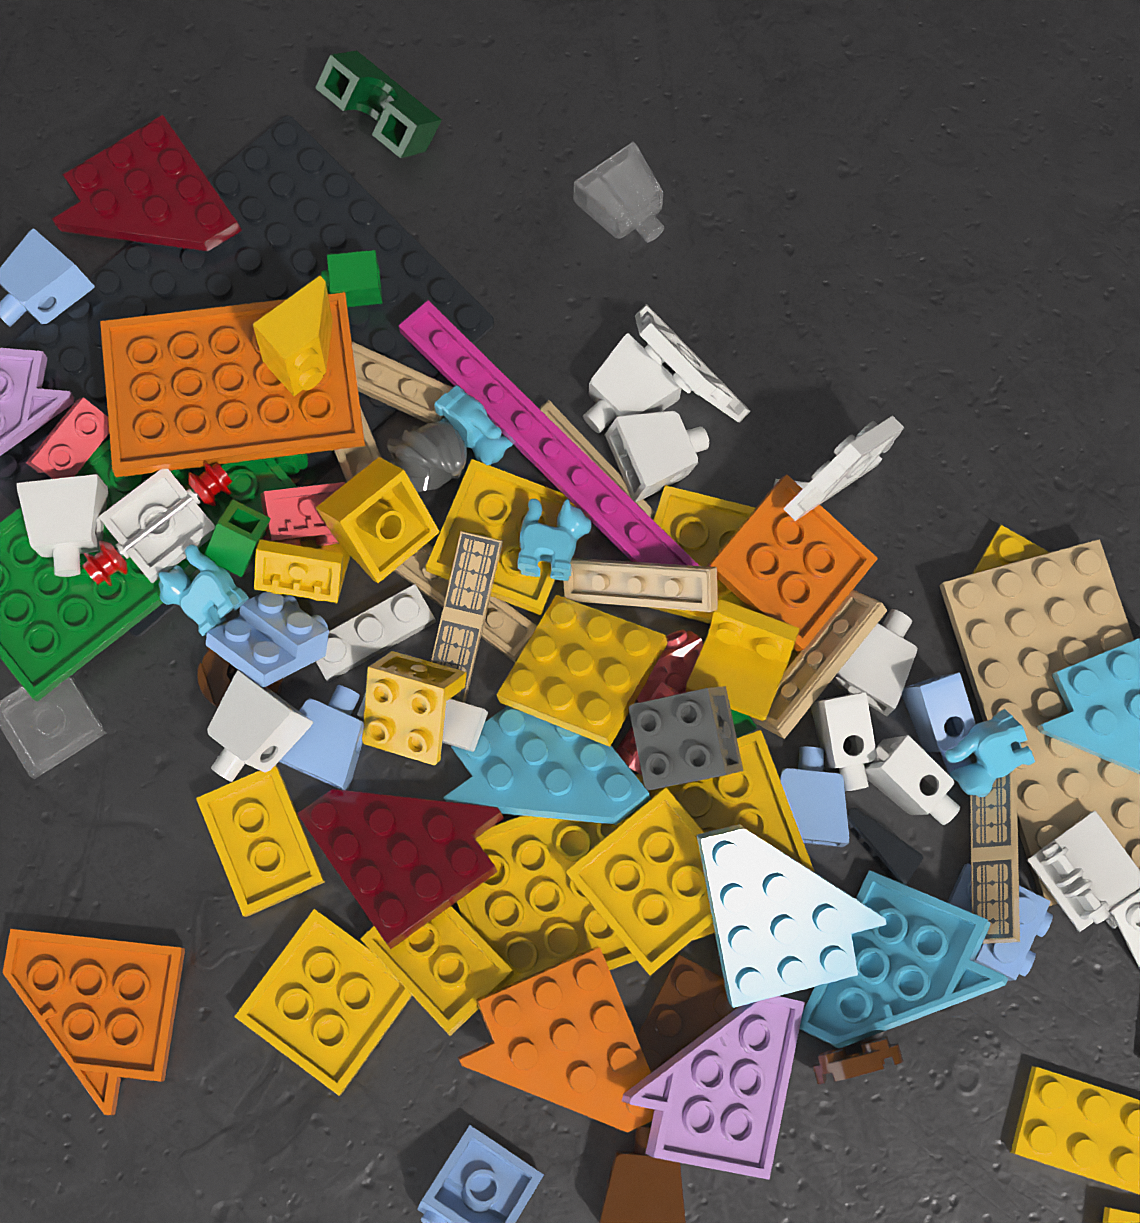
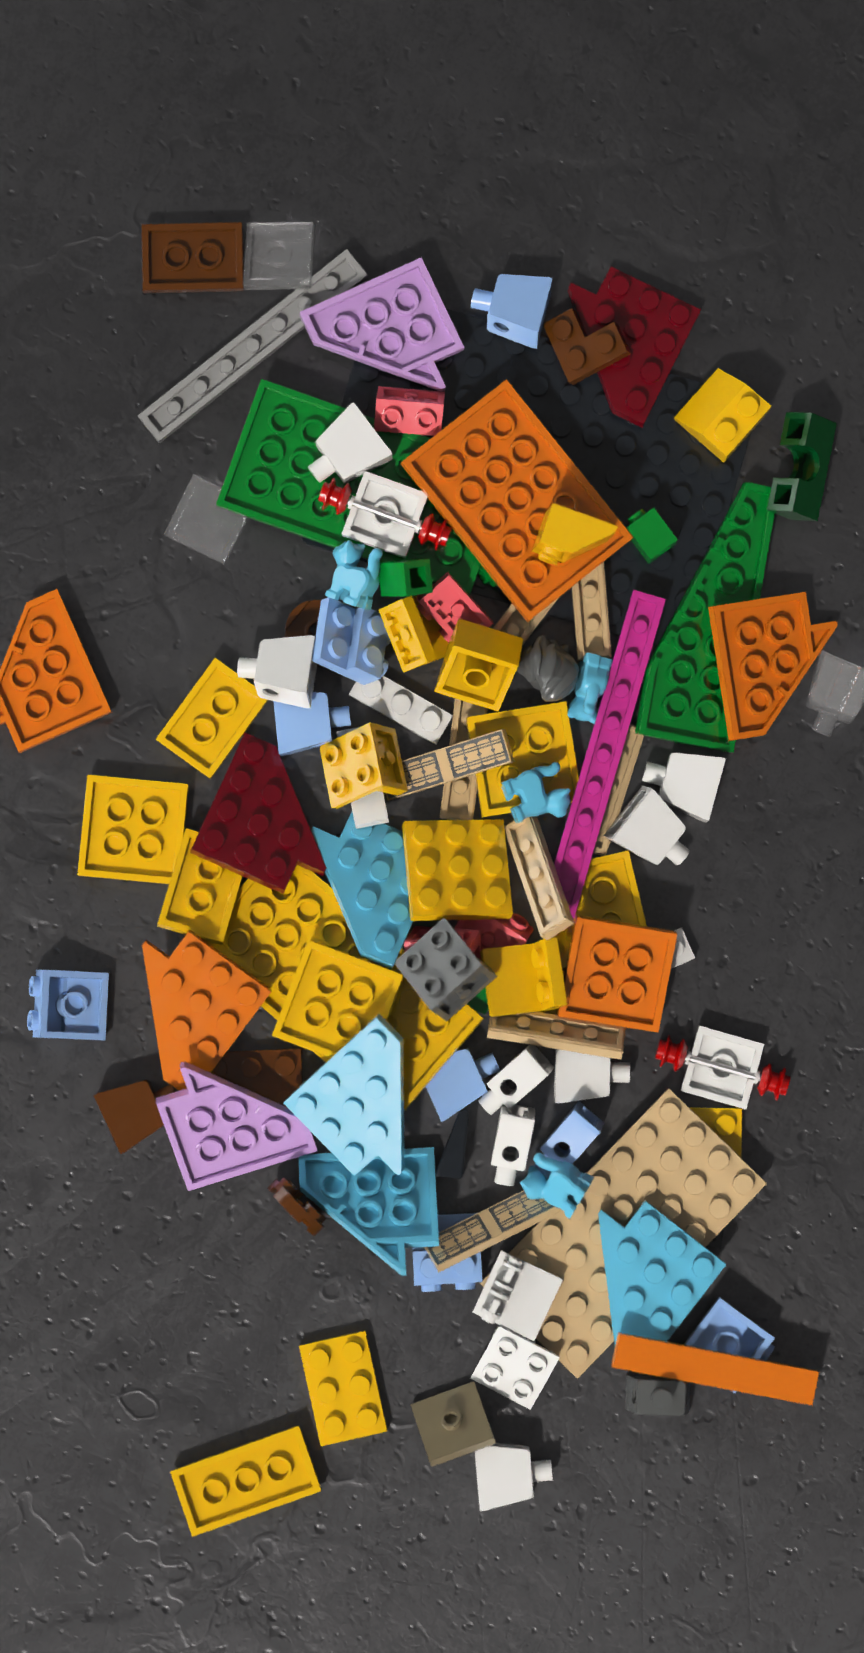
camera: 60 degrees right, 10 degrees up
white wing [635,304,751,423] -> none
white wing [784,416,904,521] -> none
none -> reddish brown plate [543,308,631,385]
none -> green wing [635,482,775,753]
none -> white plate [654,1026,791,1109]
none -> yellow slope [674,368,771,463]
none -> orange wing [708,592,838,741]

